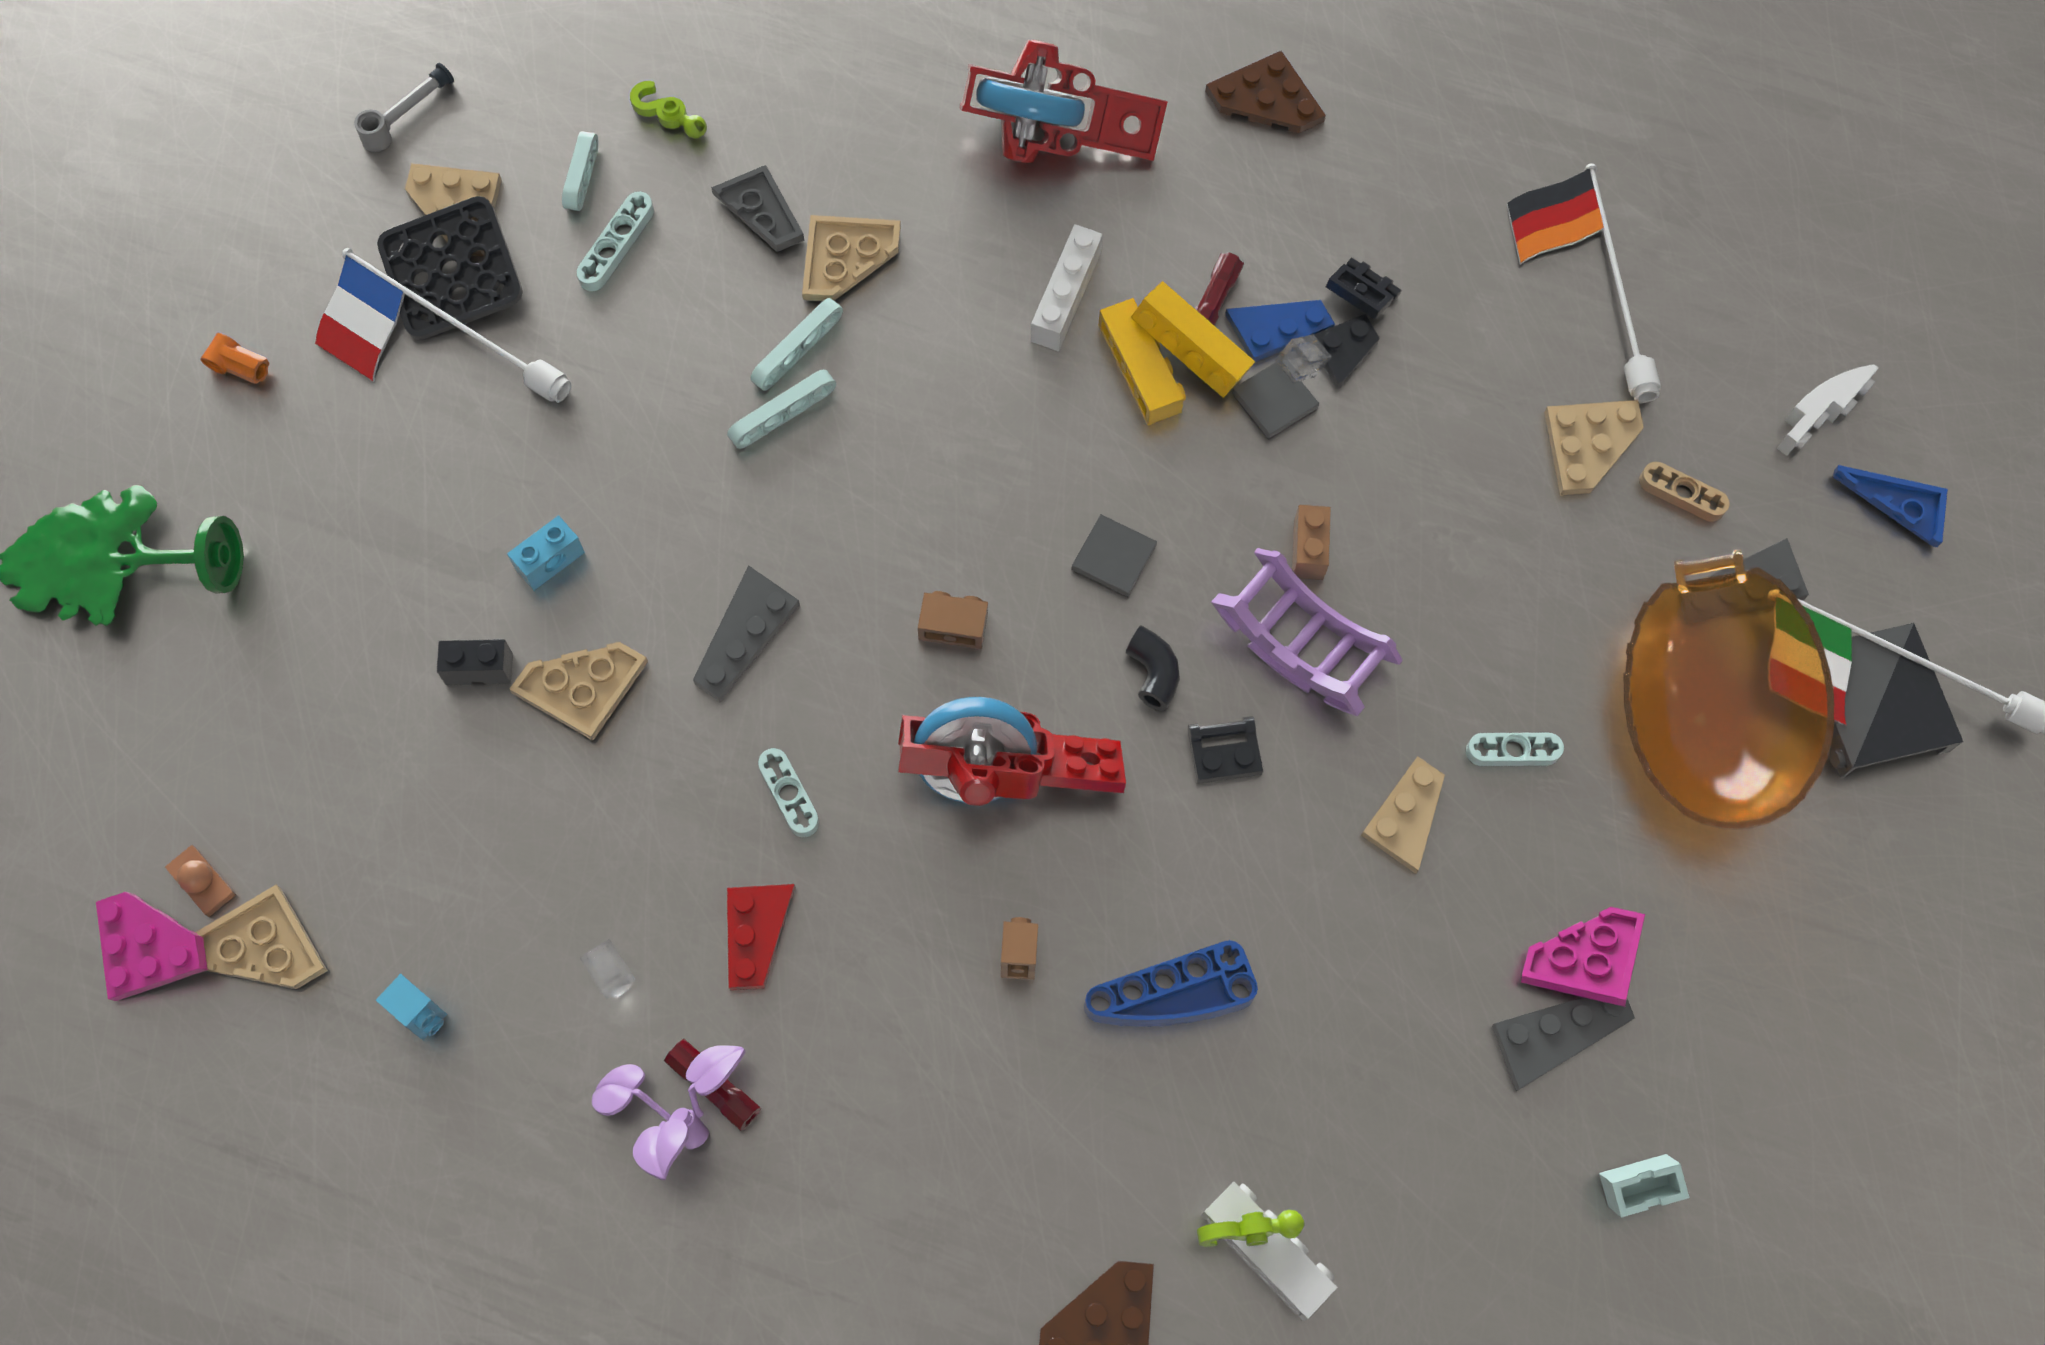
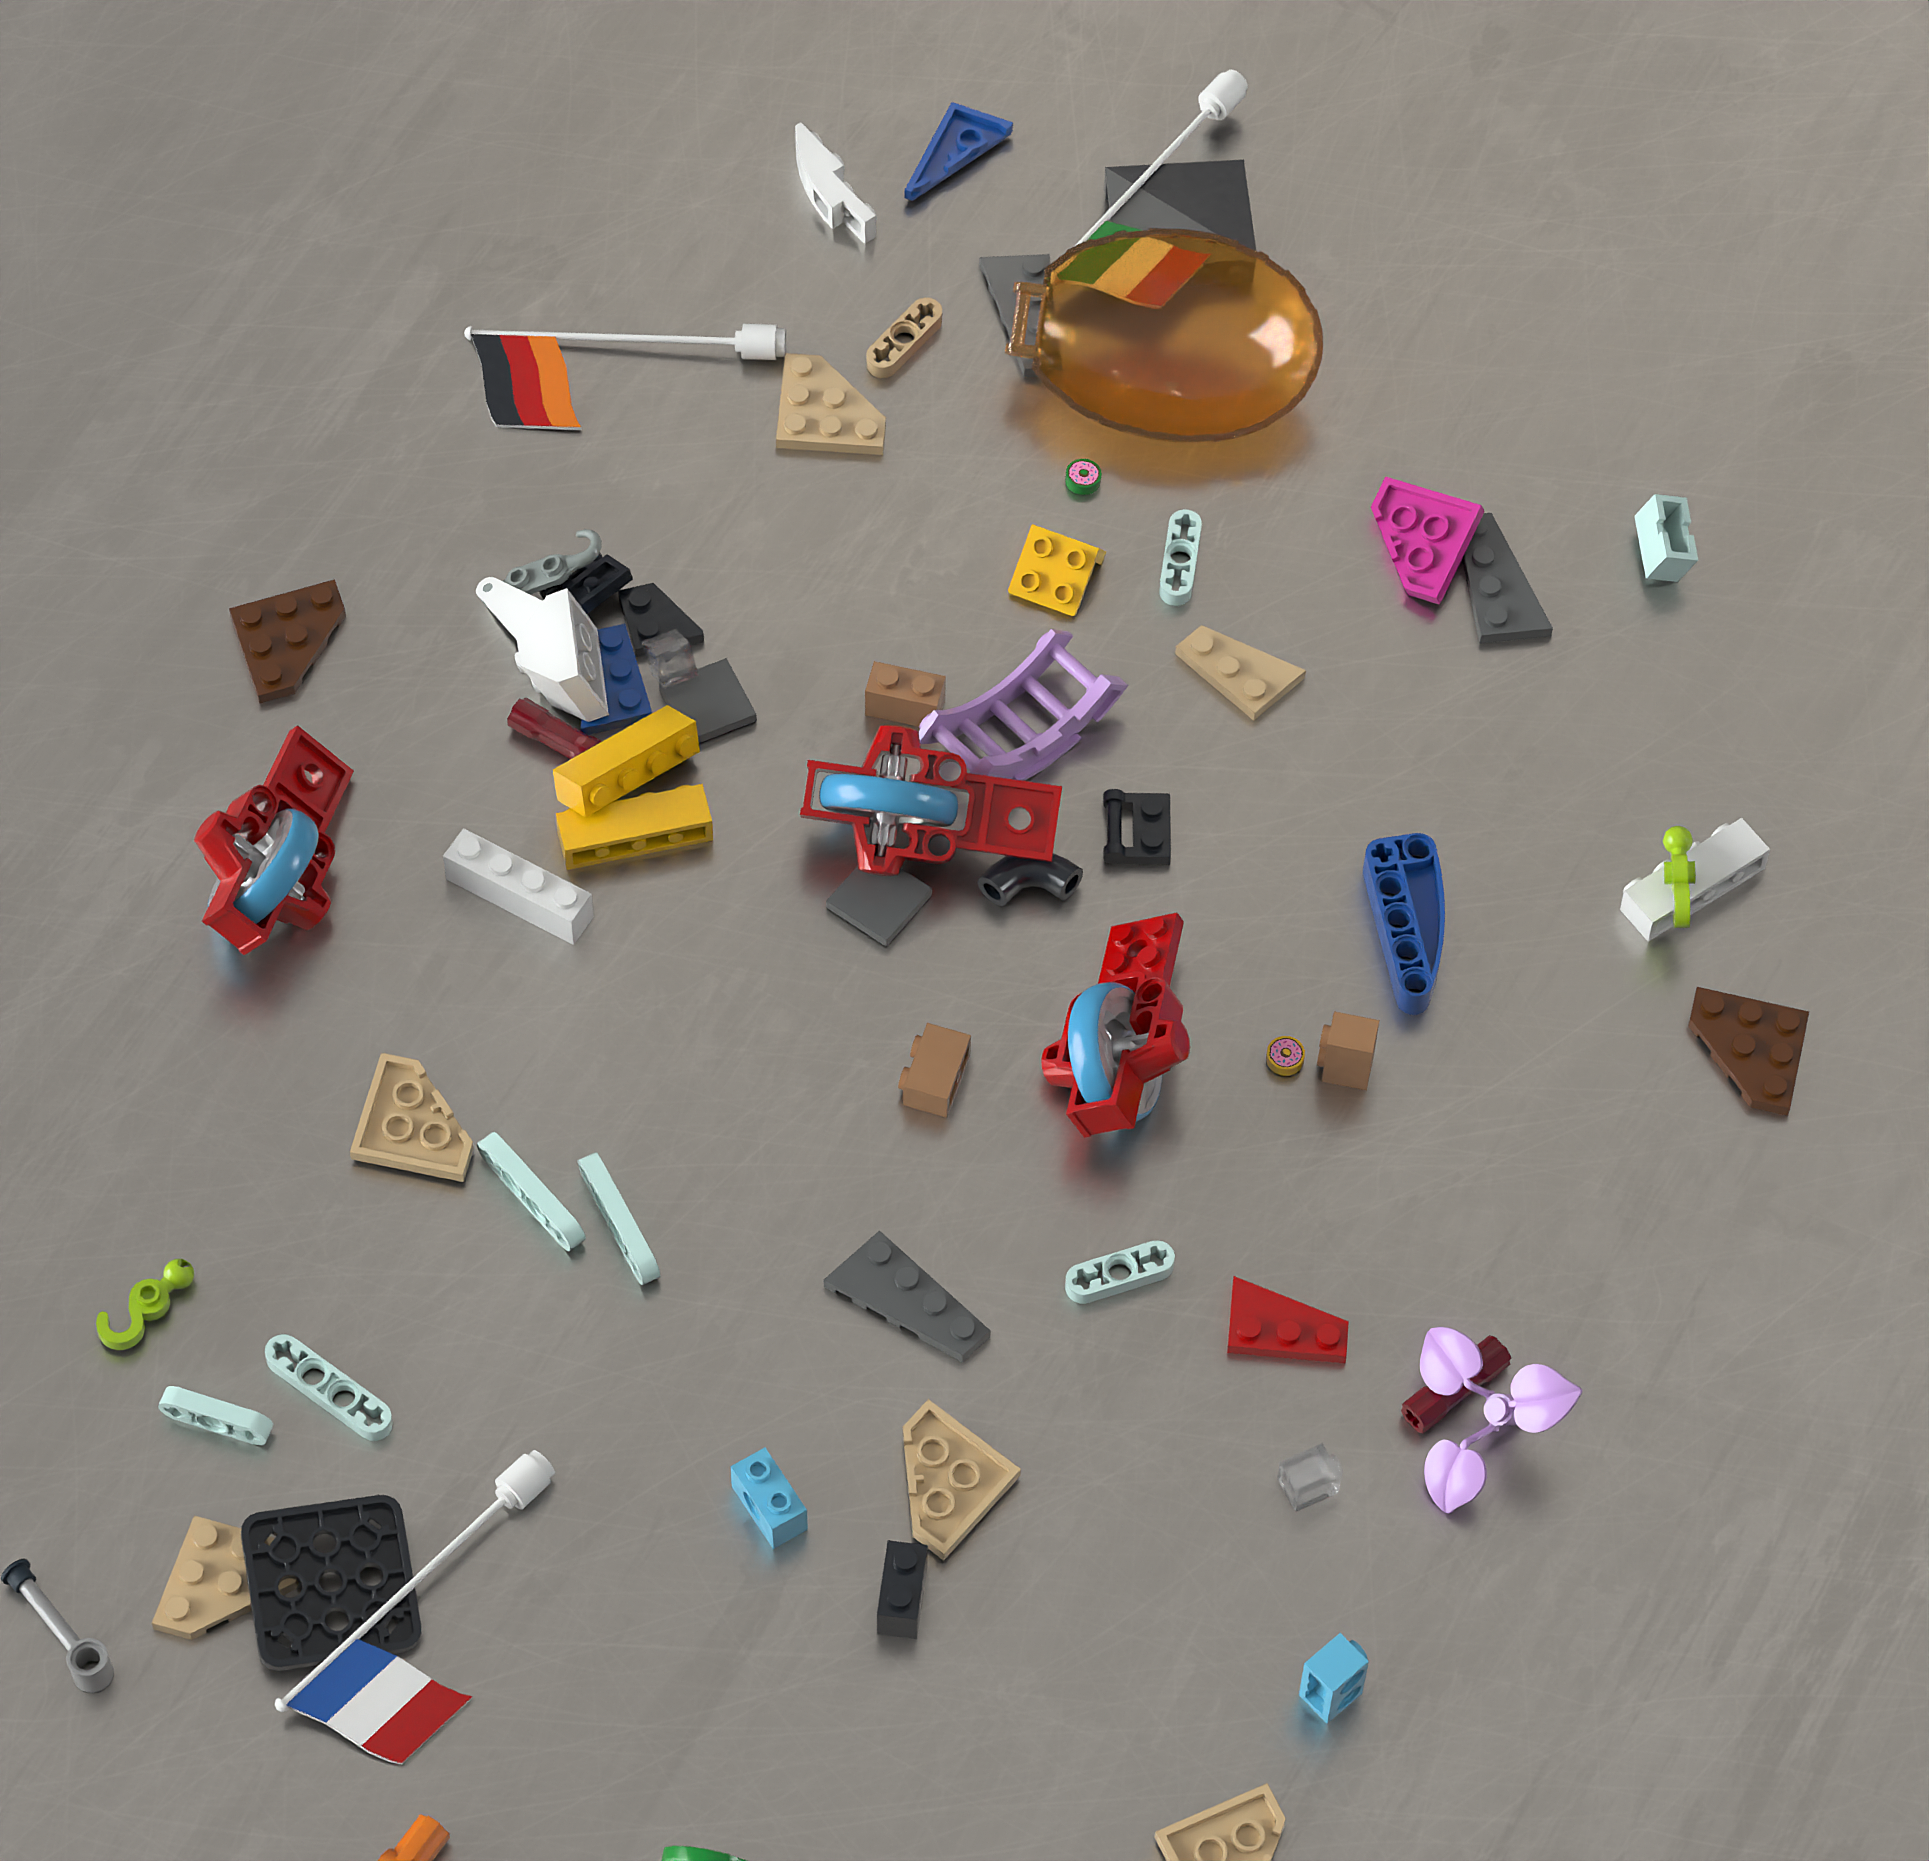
camera: 80 degrees left, 10 degrees down
dark grey wing [711,165,804,252] -> none
none -> white slope [476,529,609,722]
none -> red piece [800,725,1062,877]
none -> yellow bracket [1008,524,1106,616]
none -> tile [1065,459,1102,495]
none -> tile [1266,1036,1305,1076]

